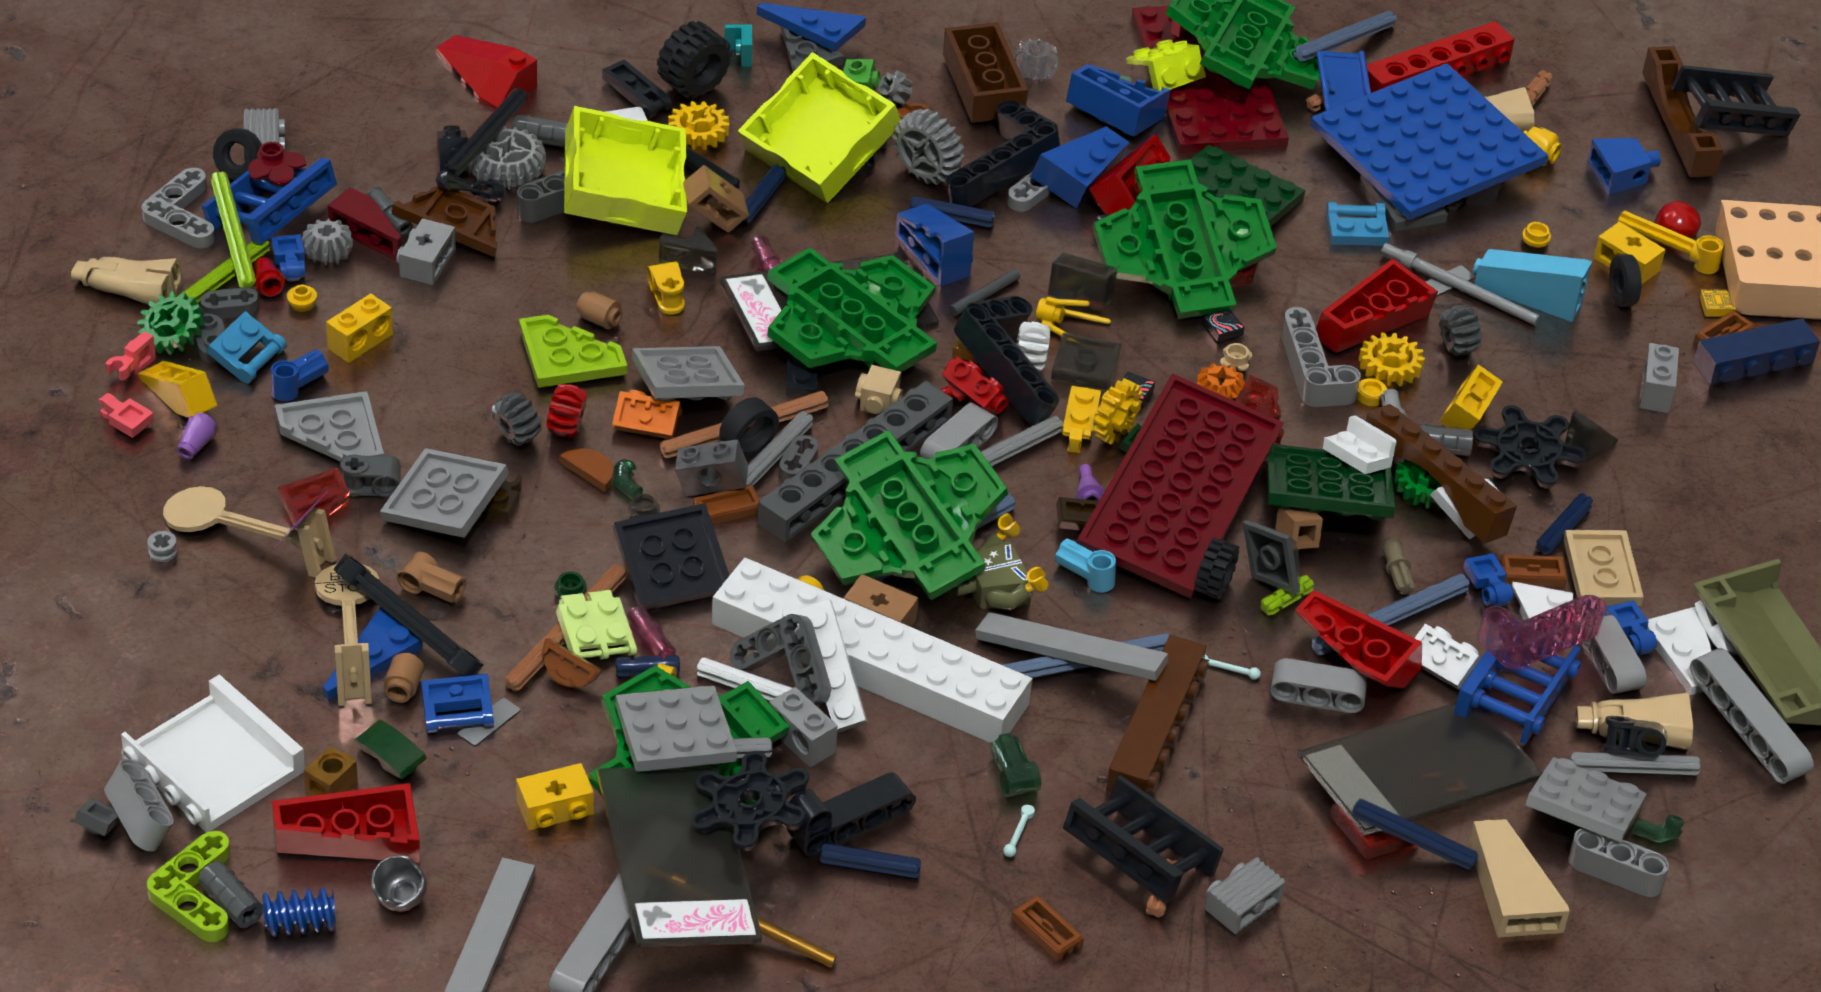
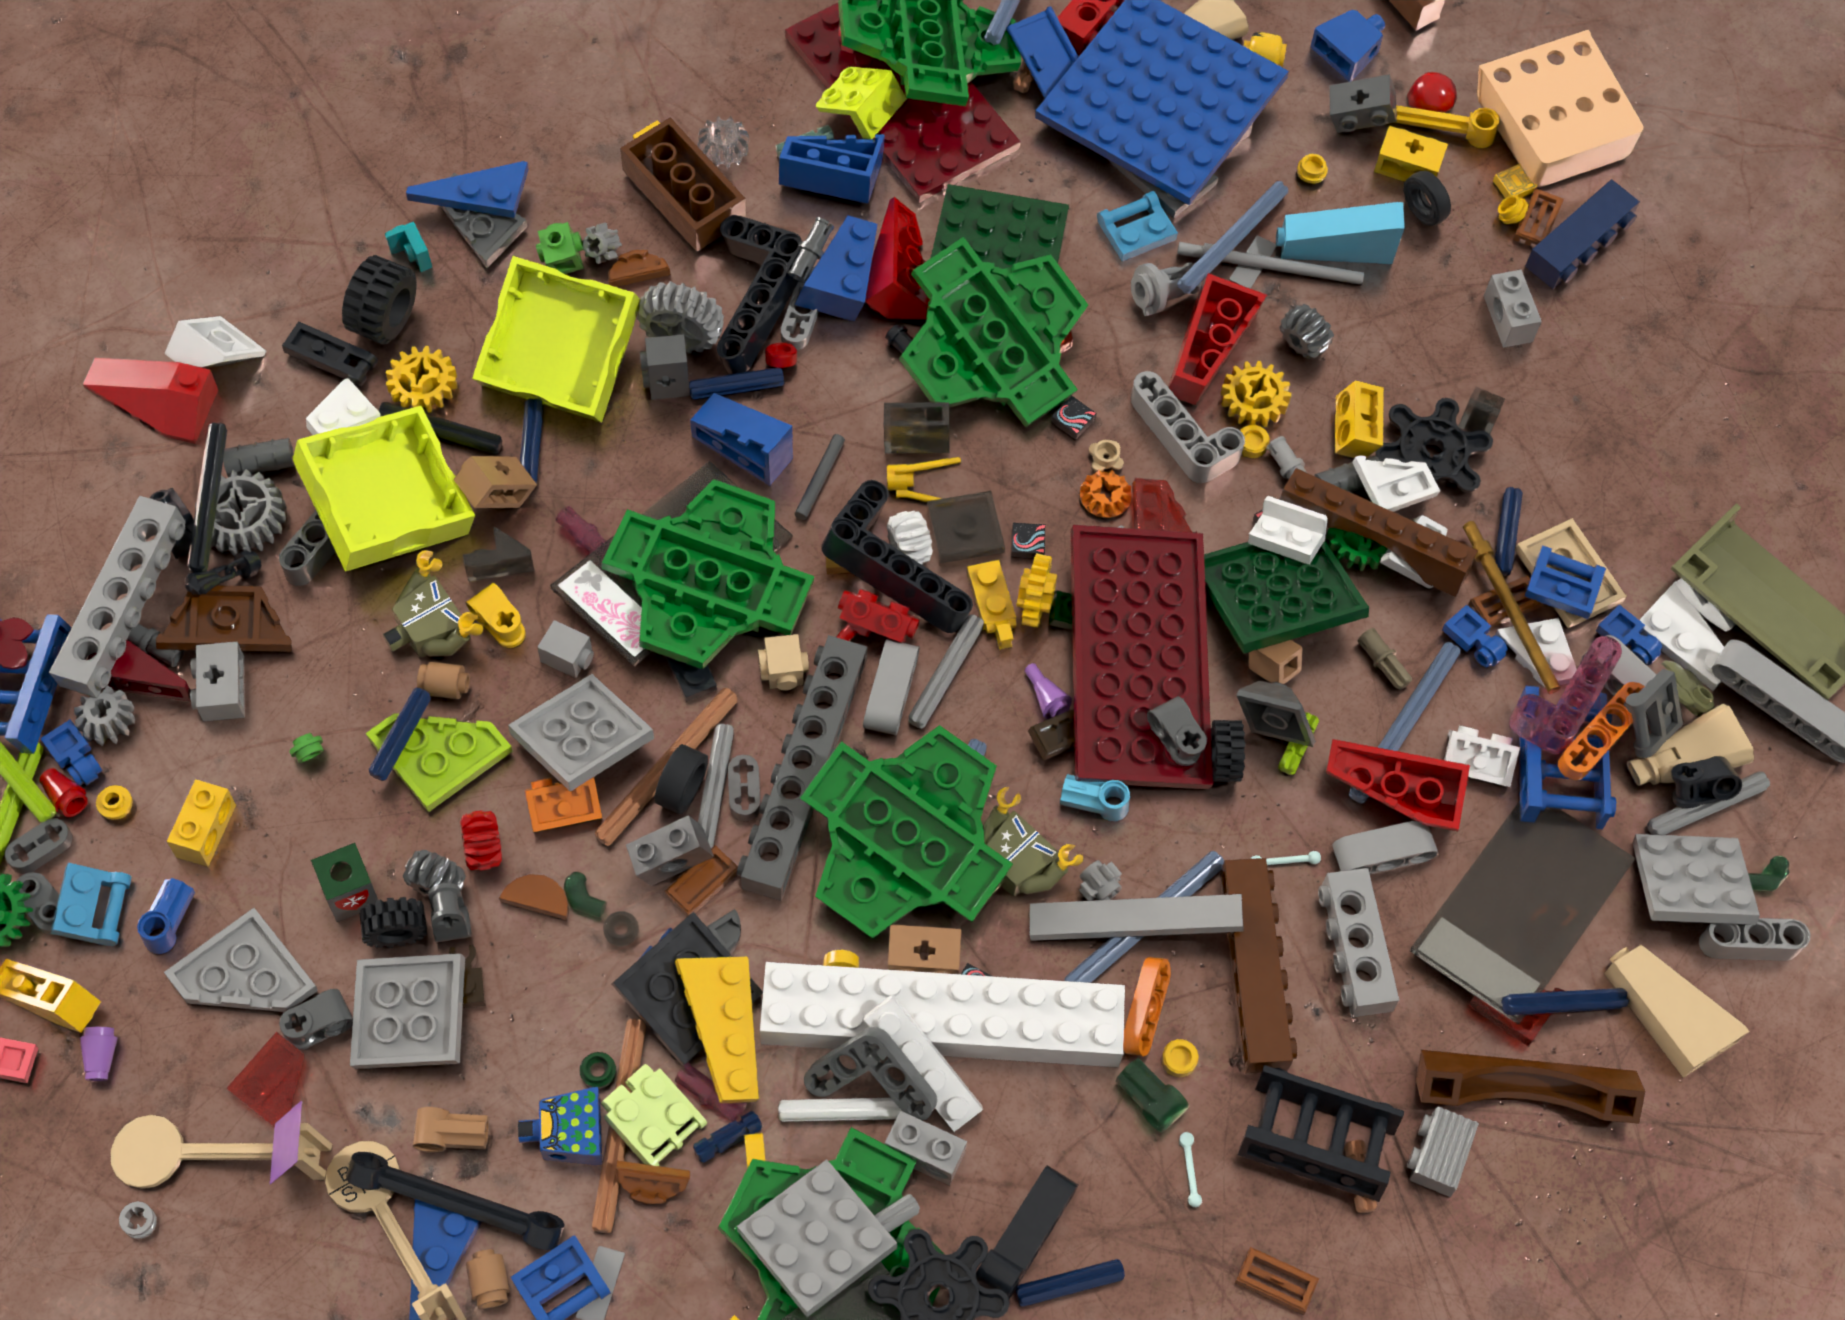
camera: 25 degrees left, 20 degrees up
none -> light grey brick [49,496,186,698]
none -> white slope [165,316,266,369]
none -> bright green plate [289,733,324,763]
none -> dark green piece [311,842,378,922]
none -> black tyre [359,897,427,948]
none -> dark blue axle [369,687,431,781]
none -> olive torso [382,550,483,657]
none -> dark grey piece [428,883,472,943]
none -> blue torso [518,1087,603,1165]
none -> light grey brick [537,620,594,678]
none -> dark grey brick [640,334,690,400]
none -> yellow wing [675,957,759,1103]
none -> dark grey tile [707,909,741,954]
none -> red tile [765,343,797,368]
none -> dark grey pin [788,217,834,283]
none -> light grey gear [1079,860,1122,901]
none -> orange beam [1123,957,1171,1056]
none -> light grey piece [1131,262,1202,316]
none -> dark grey piece [1147,696,1207,766]
none -> yellow tile [1161,1039,1199,1077]
none -> sand blue axle [1177,181,1288,294]
none -> light grey brick [1318,868,1400,1017]
none -> dark grey brick [1329,74,1397,133]
none -> white wing [1352,456,1440,512]
none -> reddish brown arch [1416,1050,1646,1124]
none -> pearl gold bar [1463,521,1561,694]
none -> yellow plate [1498,195,1528,224]
none -> blue plate [1524,545,1606,619]
none -> orange beam [1558,682,1645,780]
none -> dark grey plate [1626,669,1683,758]
none -> olive plate [1661,661,1715,716]

